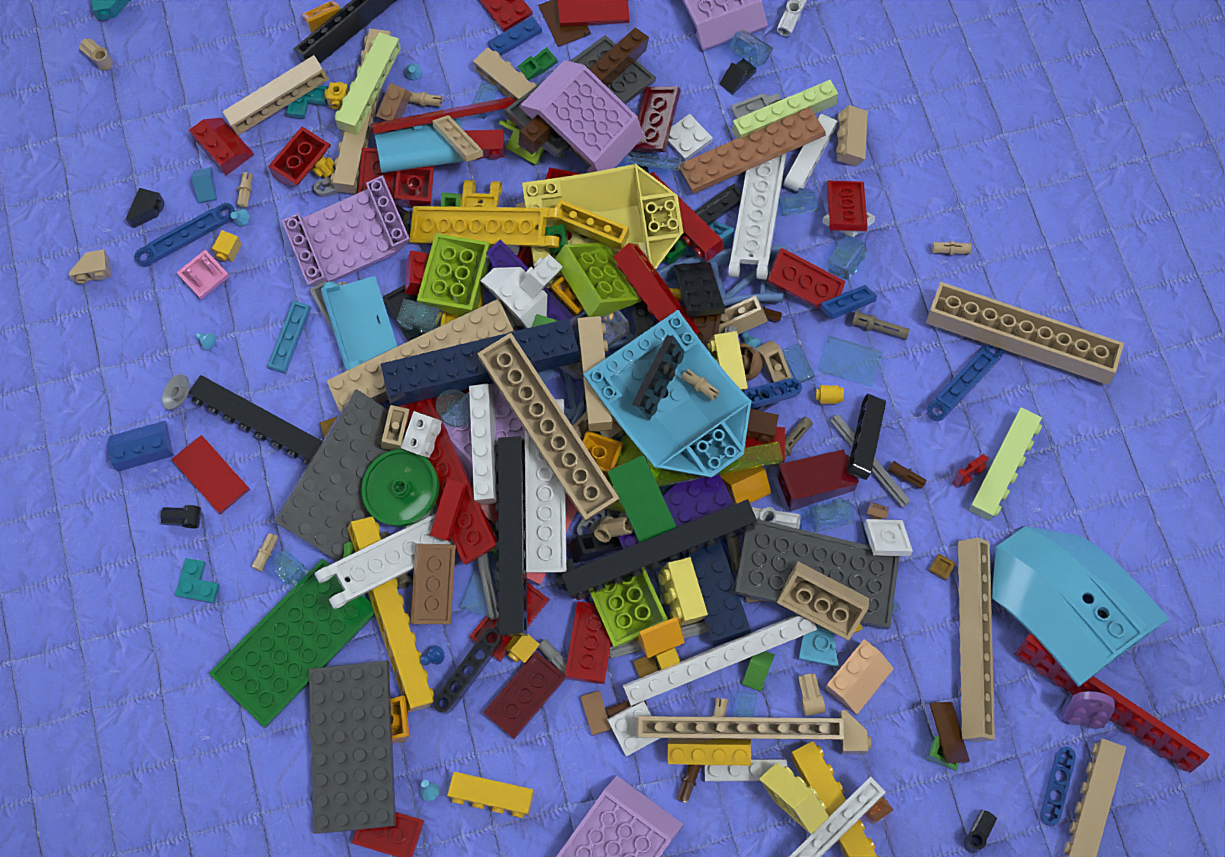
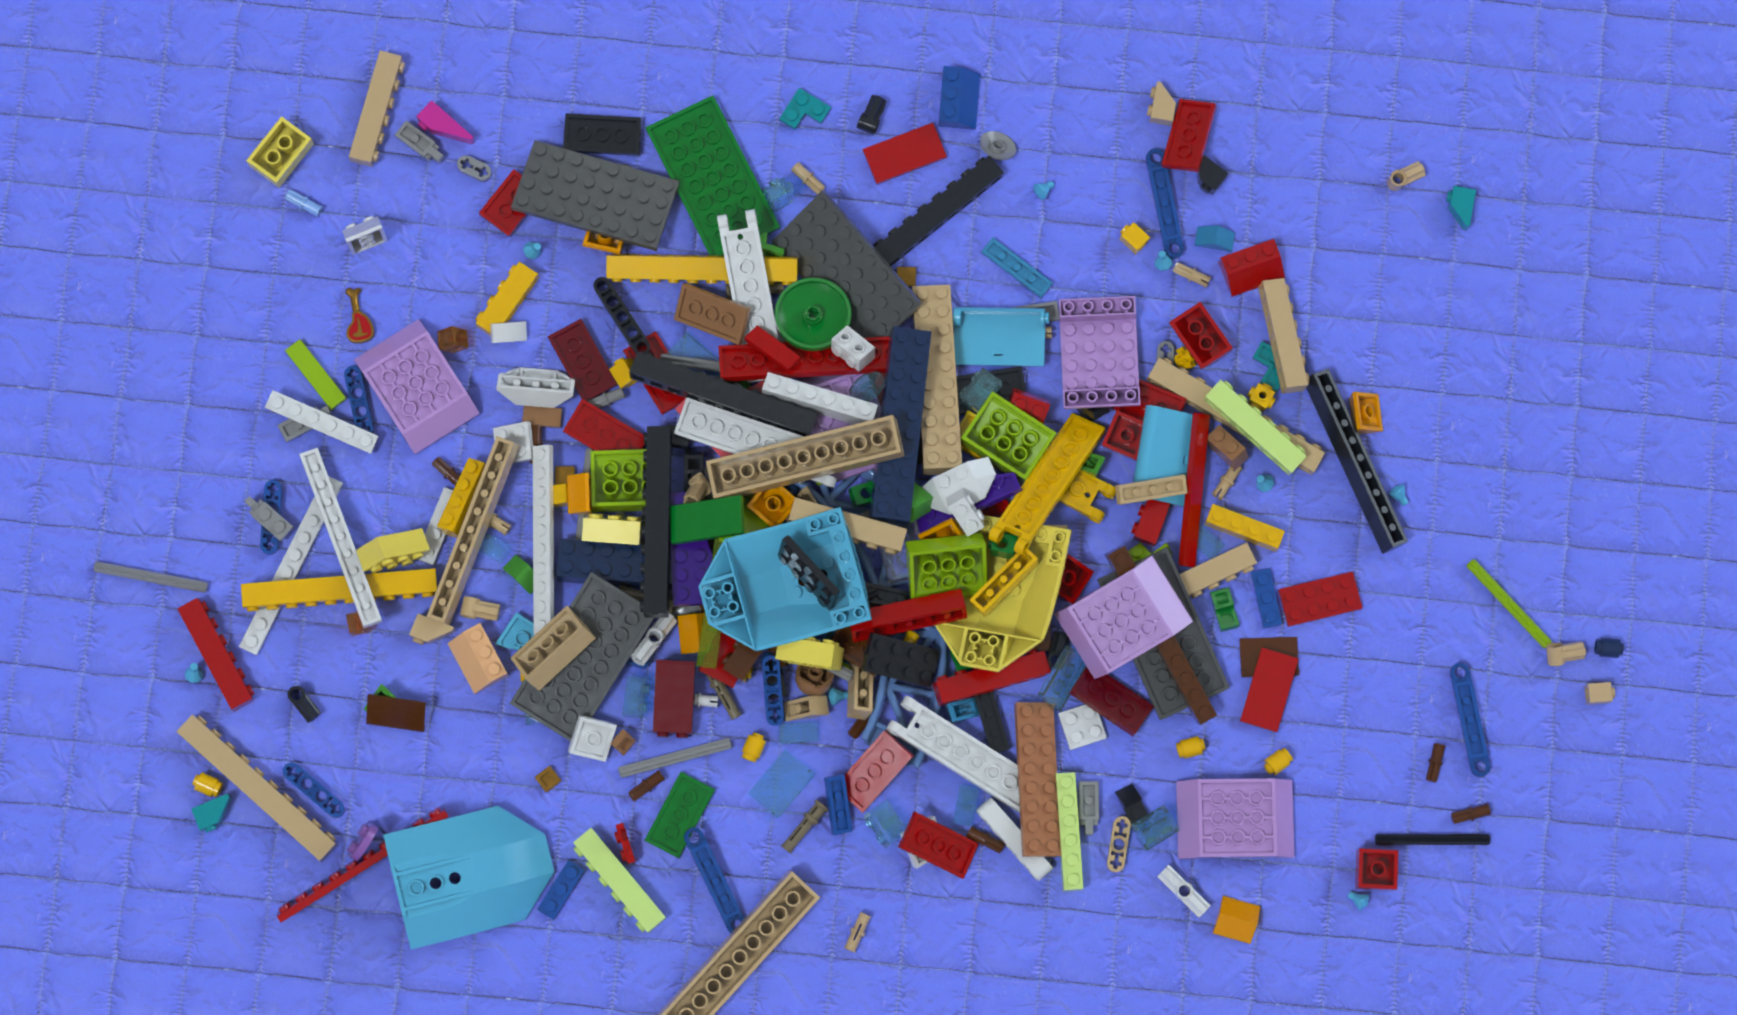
camera: 100 degrees right, 10 degrees up
bright pink plate [177,250,230,300] -> none
tan slope [381,405,409,450] -> none
blue piece [420,645,445,666] -> none
tan pin [682,369,720,401] -> none
tan brick [836,105,868,166] -> none
black beam [847,393,886,480] -> none
tan brick [957,537,995,742] -> none
none -> clear orange brick [437,326,468,353]
none -> white slope [490,321,527,343]
none -> white wedge [496,367,575,408]
none -> blue plate [537,860,585,920]
none -> black plate [563,113,641,156]
none -> green tile [644,772,715,859]
none -> white pin [694,692,718,708]
none -> green brick [848,481,873,509]
none -> reddish brown axle [966,826,1005,853]
none -> tan beam [1106,816,1131,873]
none -> red tile [1161,99,1217,172]
none -> yellow brick [1176,736,1205,759]
none -> yellow brick [1204,504,1285,552]

